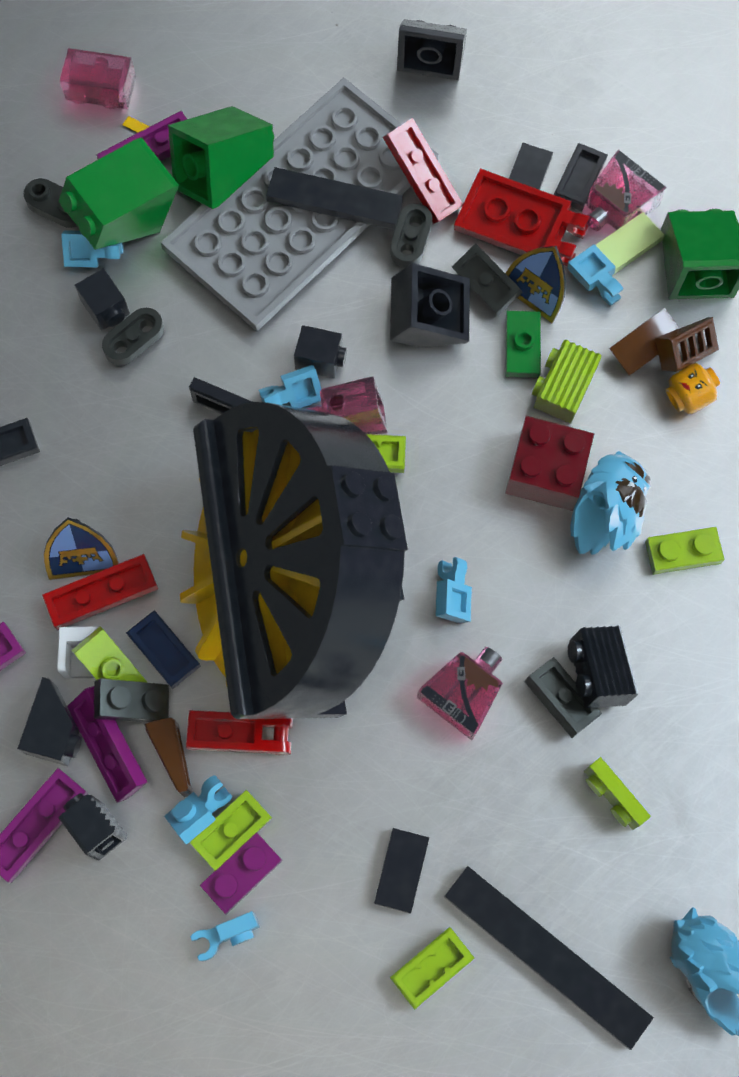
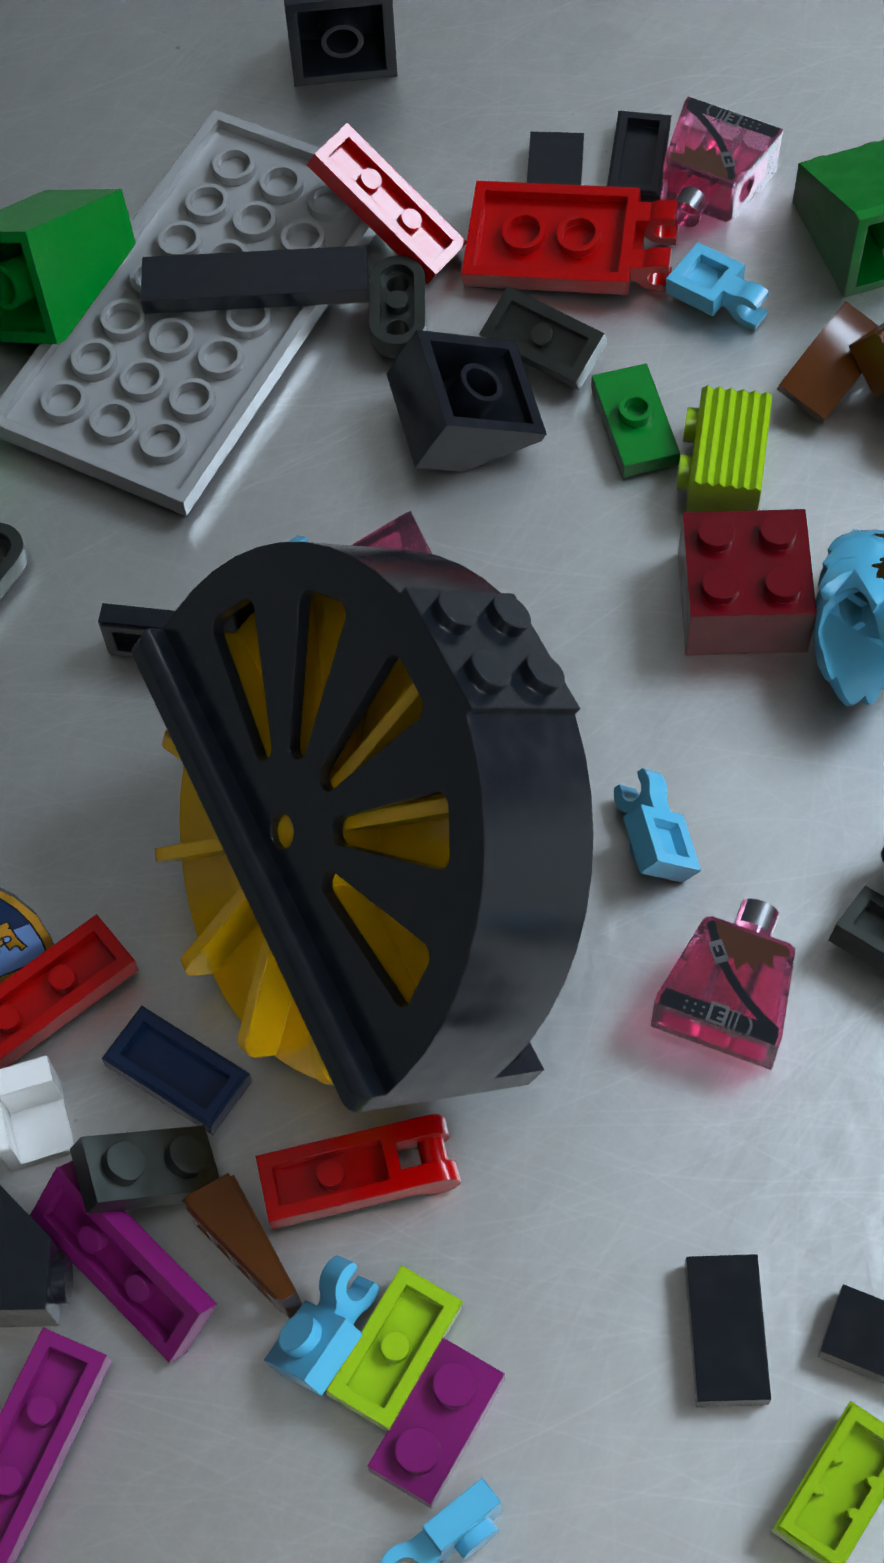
camera: 10 degrees left, 10 degrees down
black brick [58,793,127,861] -> none
lime plate [71,626,147,682] -> none
black brick [294,325,347,379] -> none
shield [506,246,566,323] -> none
yellowish green tile [596,212,664,276] -> none

